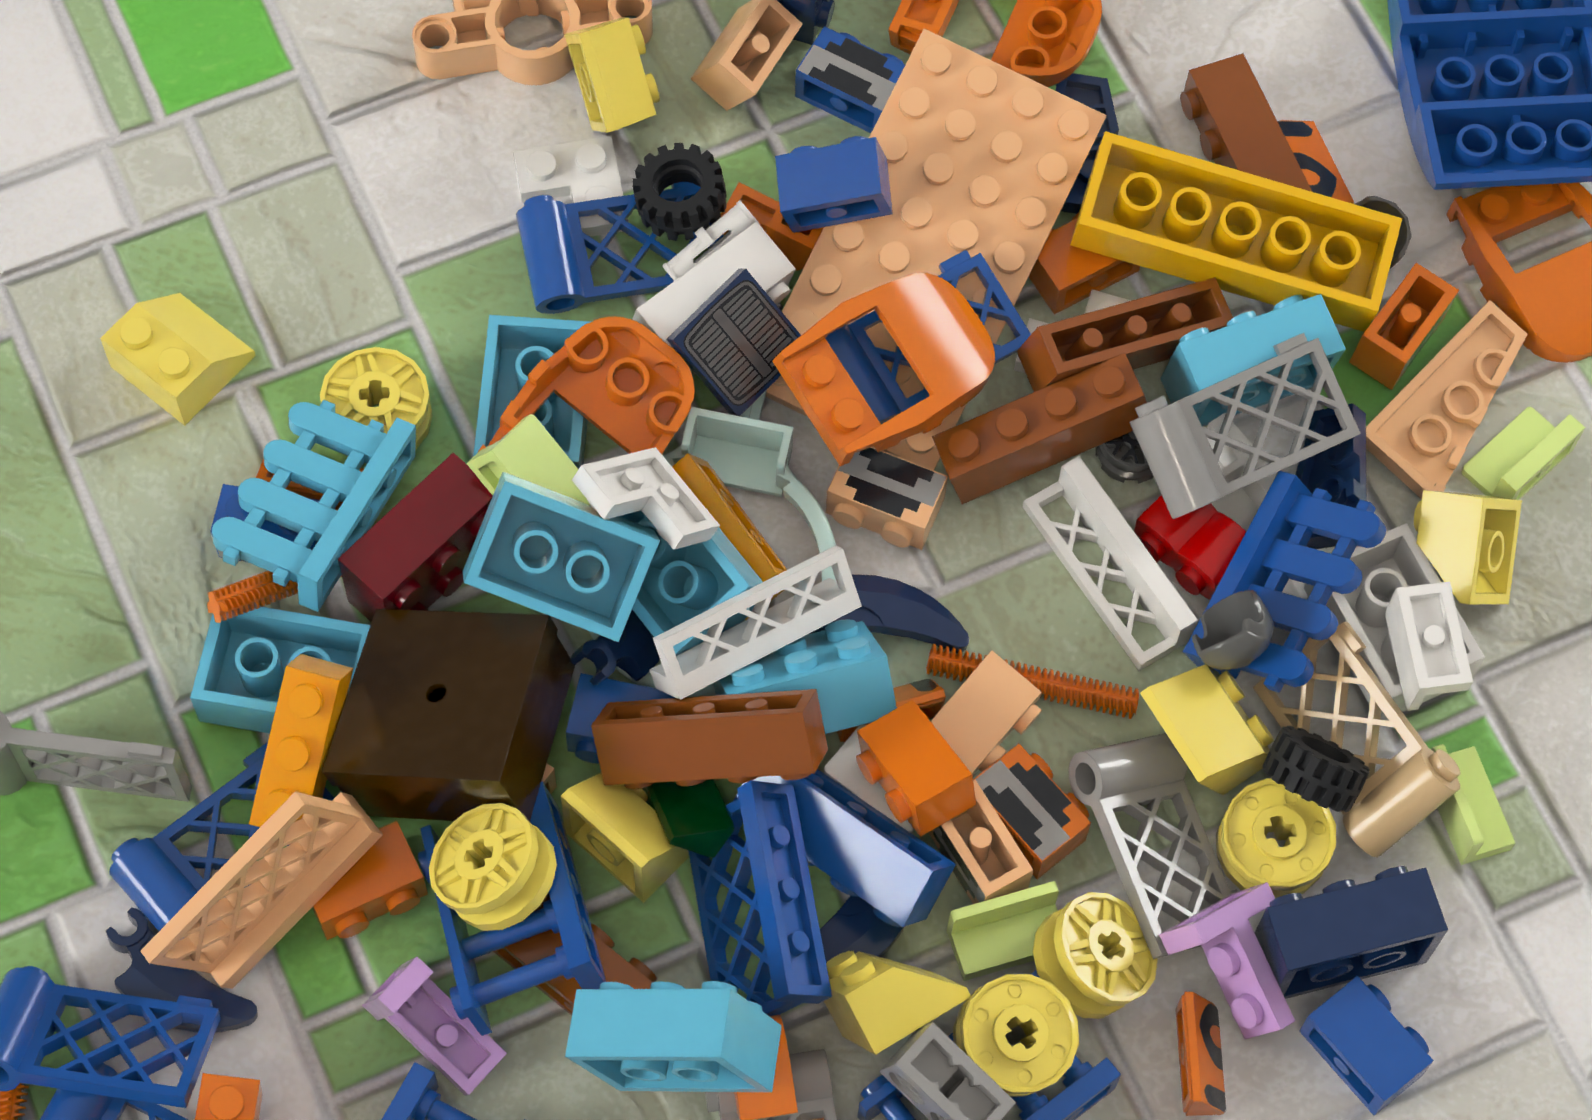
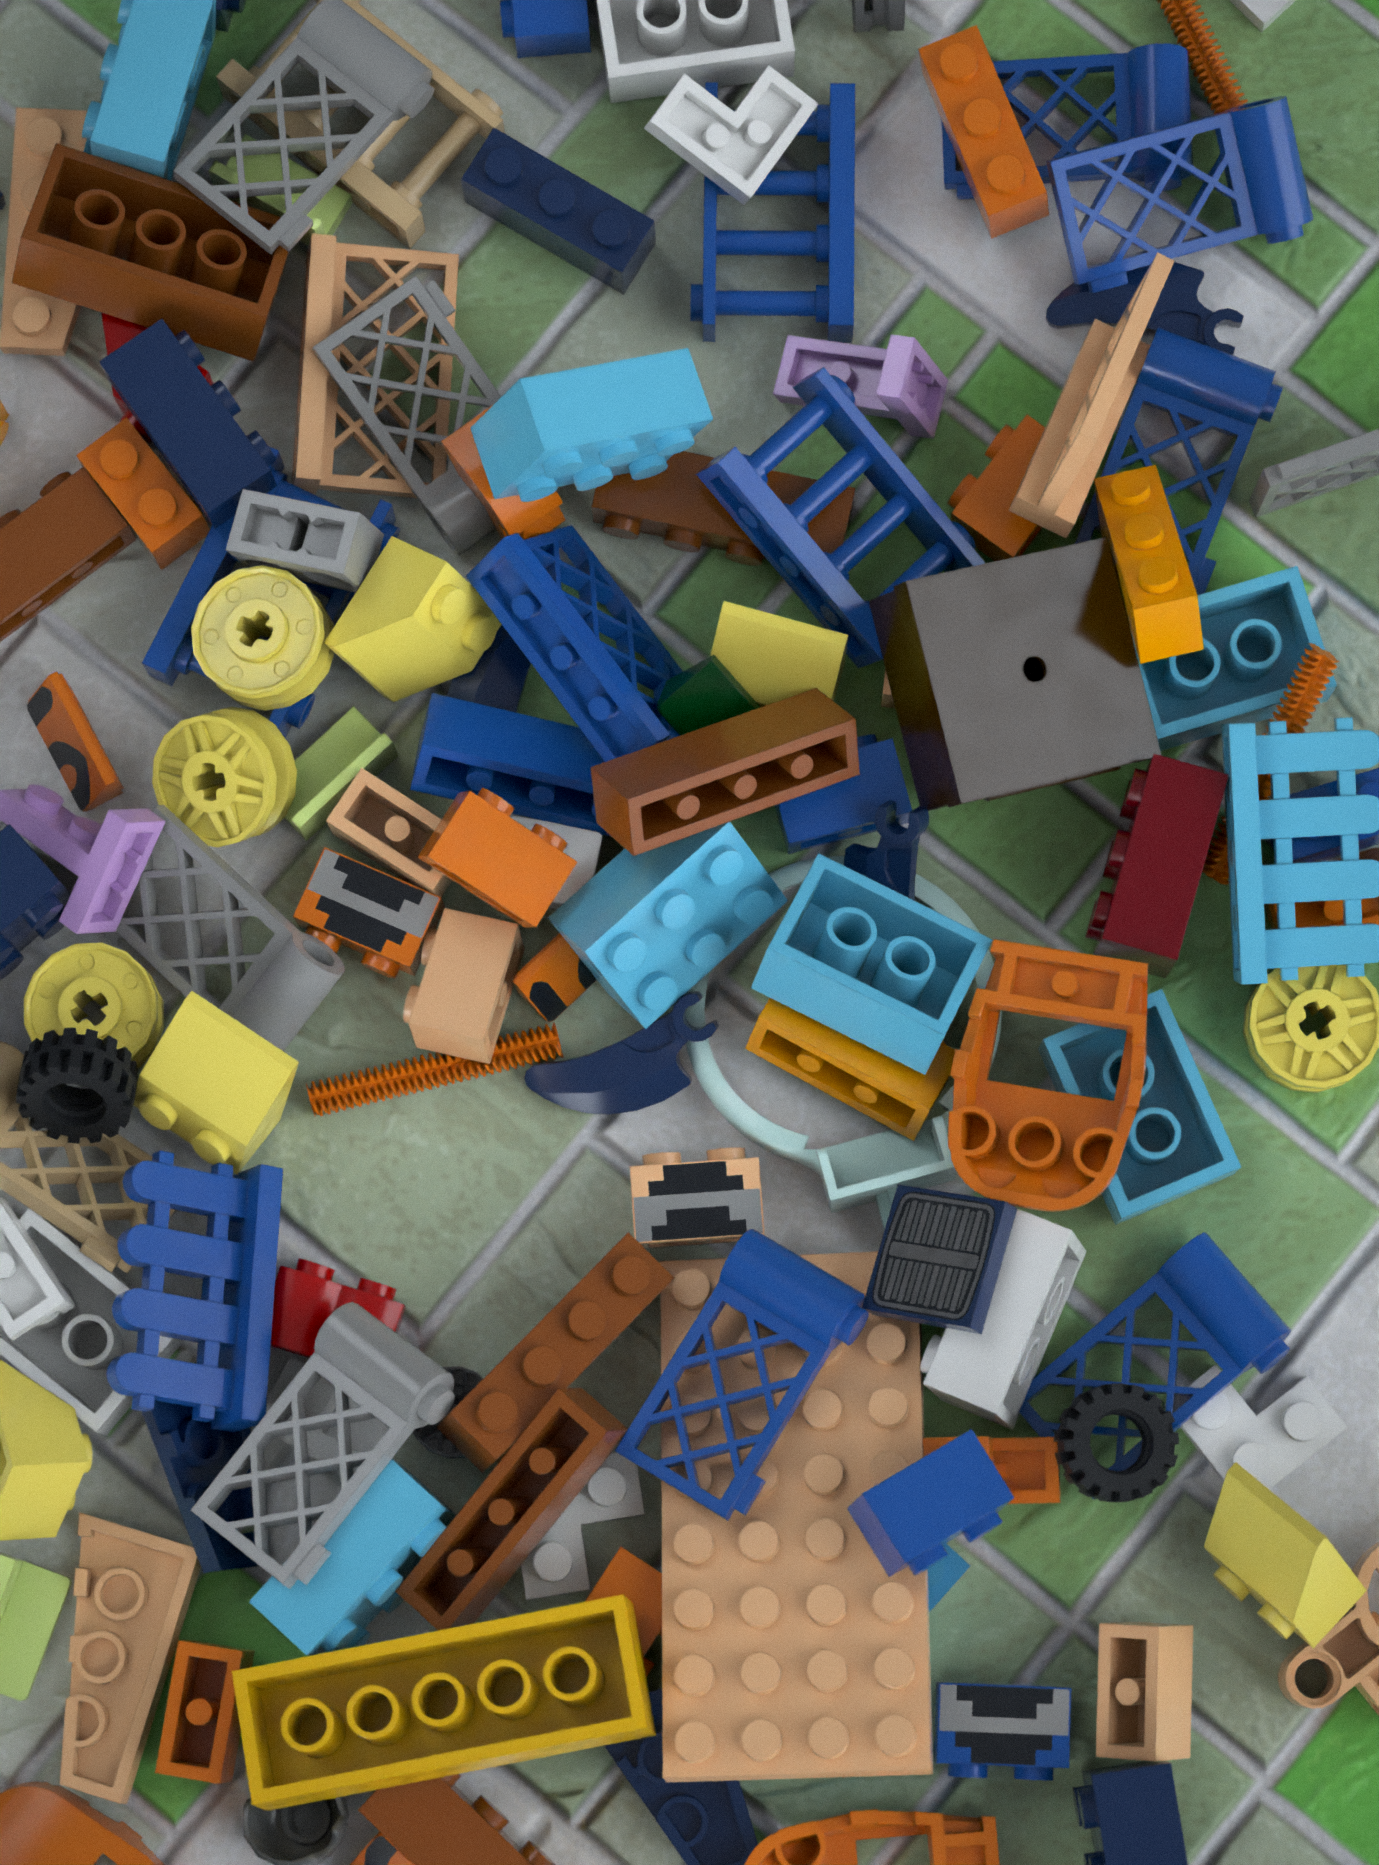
camera: 160 degrees right, 15 degrees up
light yellow wheel [429,803,557,931] -> none
medium azure brick [463,472,660,642] -> none
yellowish green panel [466,414,590,505] -> none
white plate [572,447,720,550] -> none
white fence [649,546,862,700] -> none
white pin [662,200,761,281] -> none
orange slope [772,273,995,466] -> none
white fence [1023,456,1198,671] -> none
dark grey hair [1192,590,1274,670] -> none

